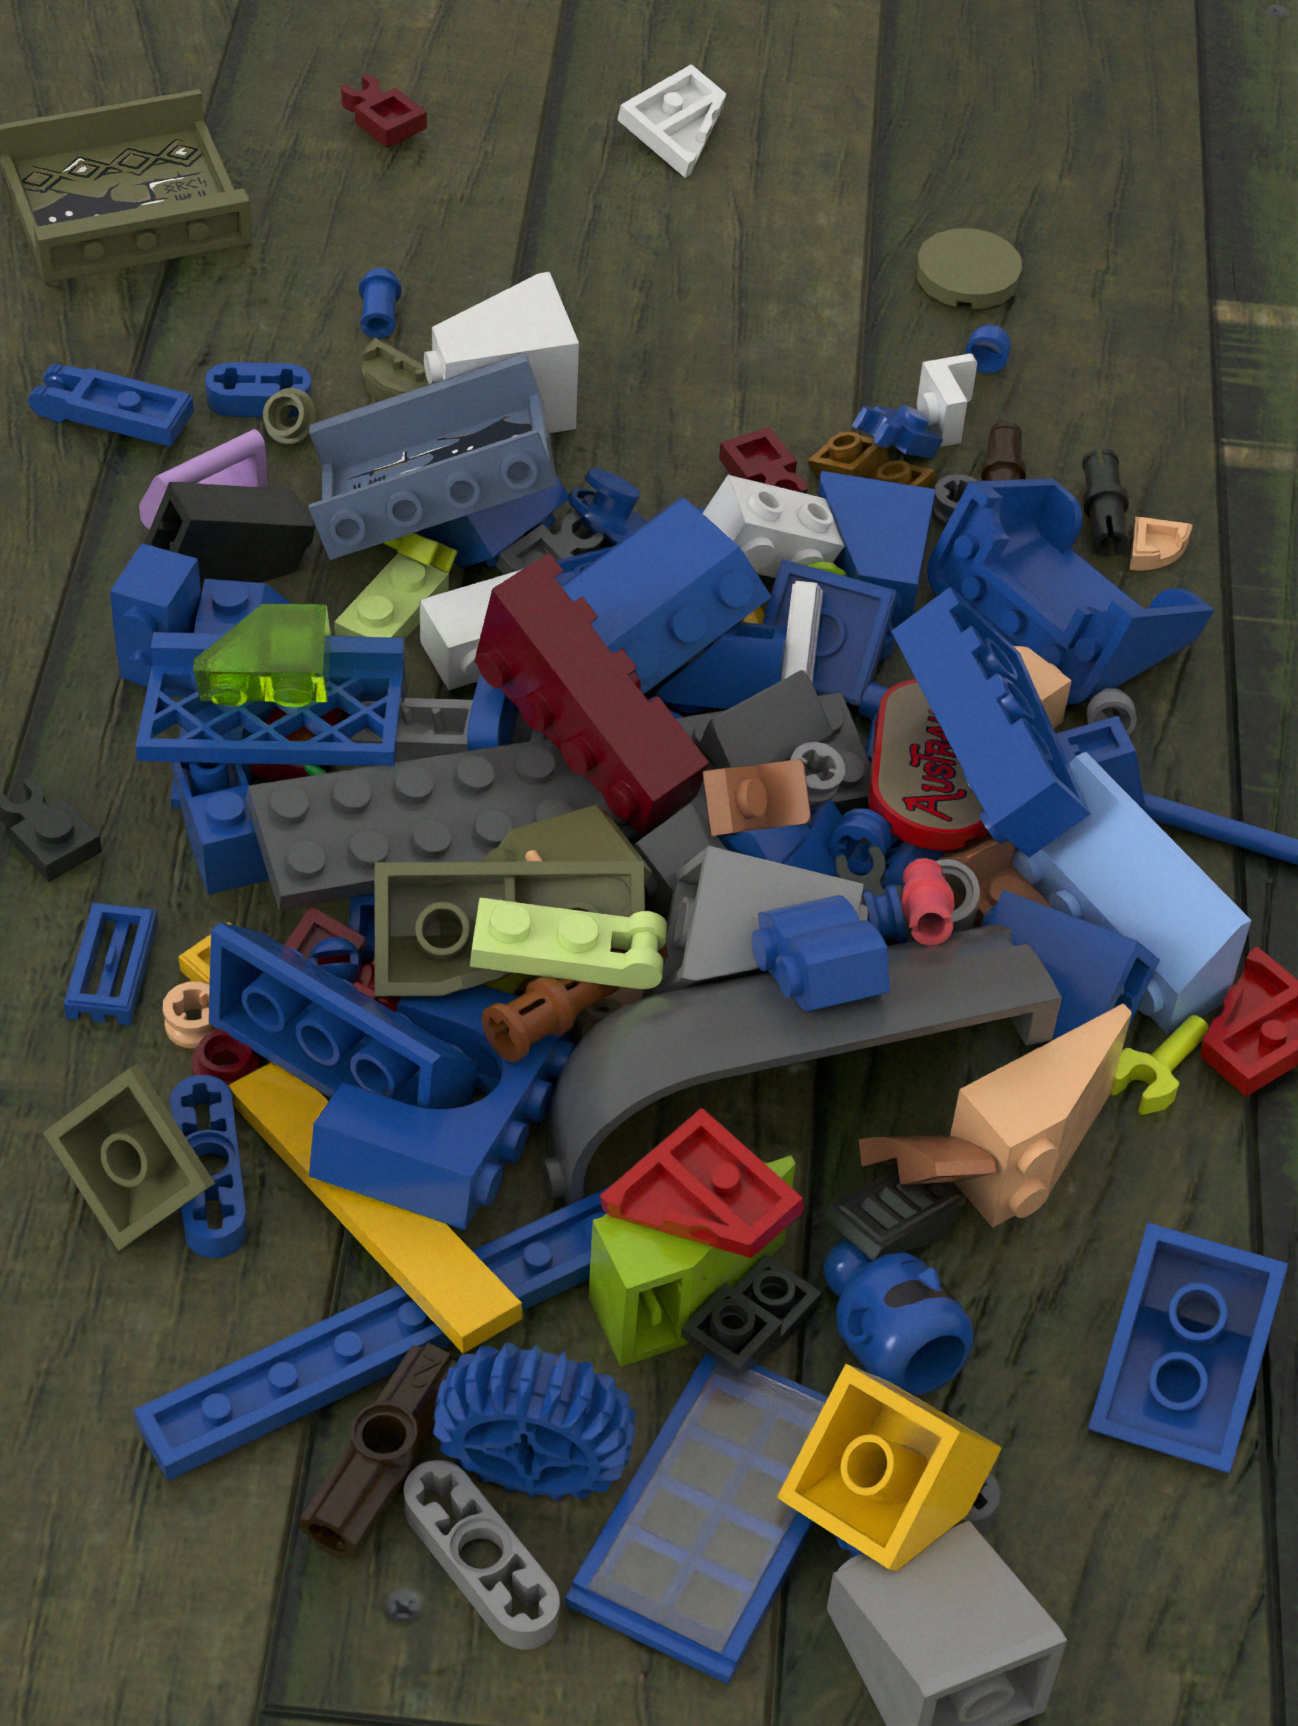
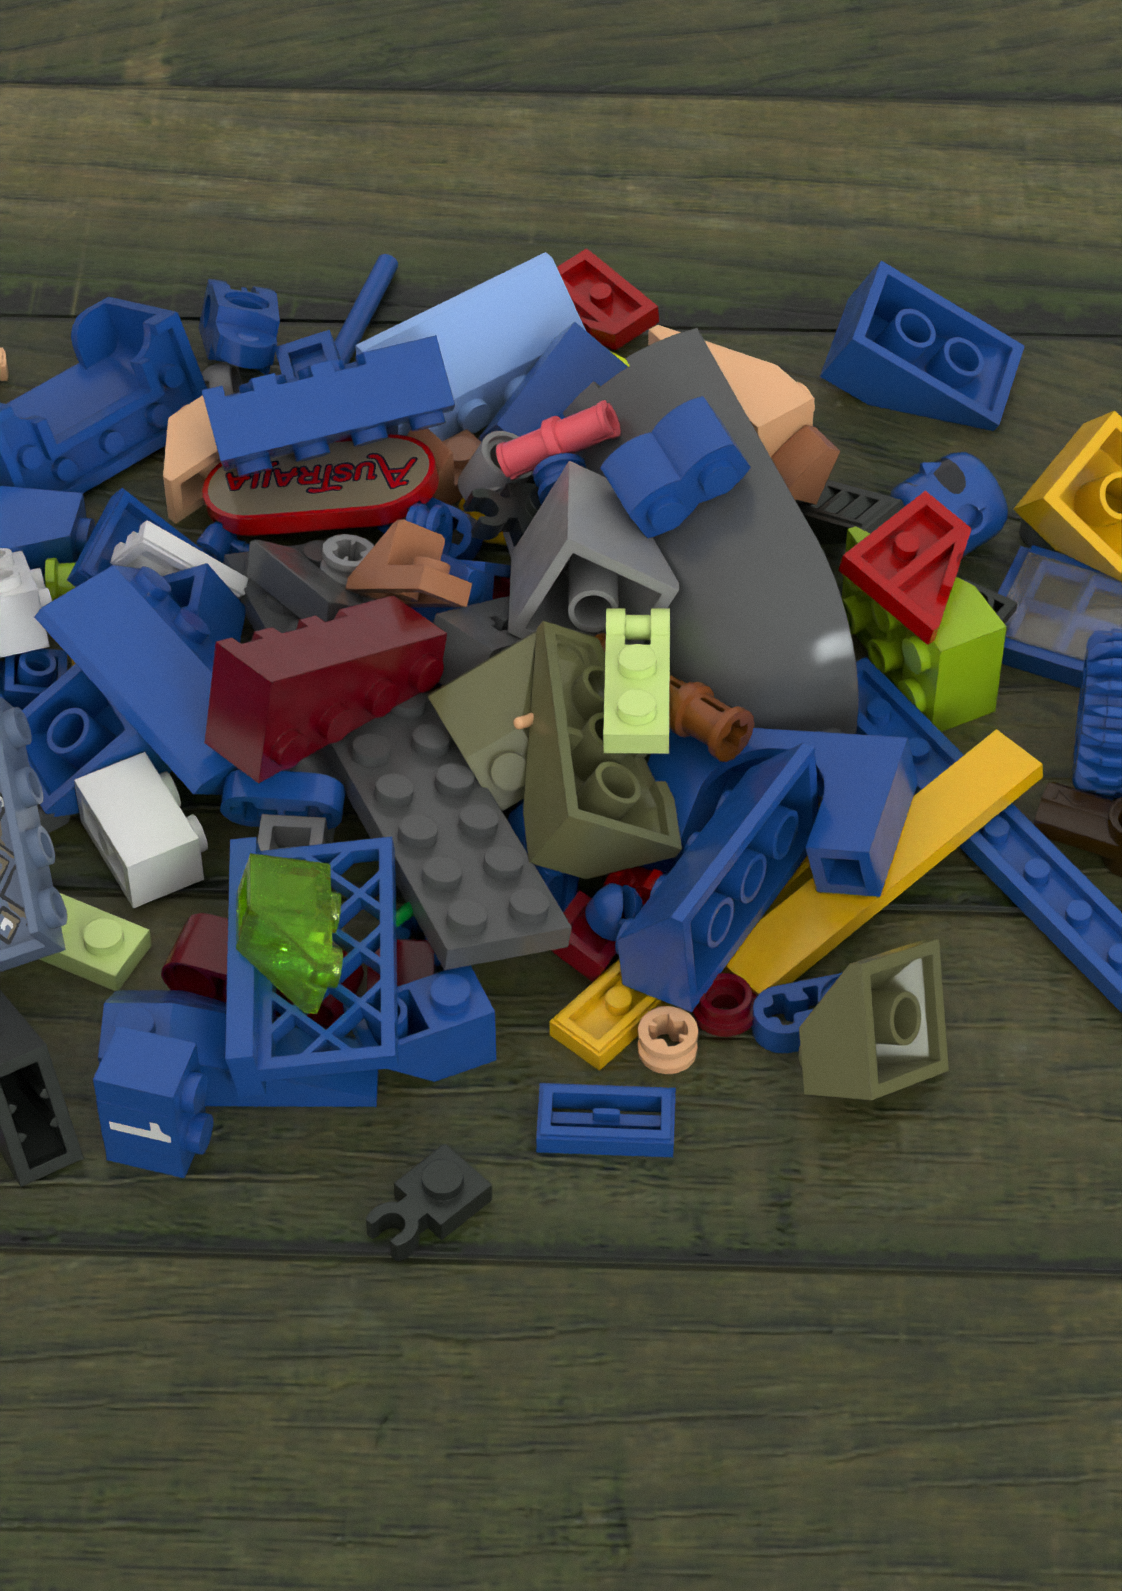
camera: 90 degrees left, 0 degrees up
none -> blue piece [198,279,280,375]

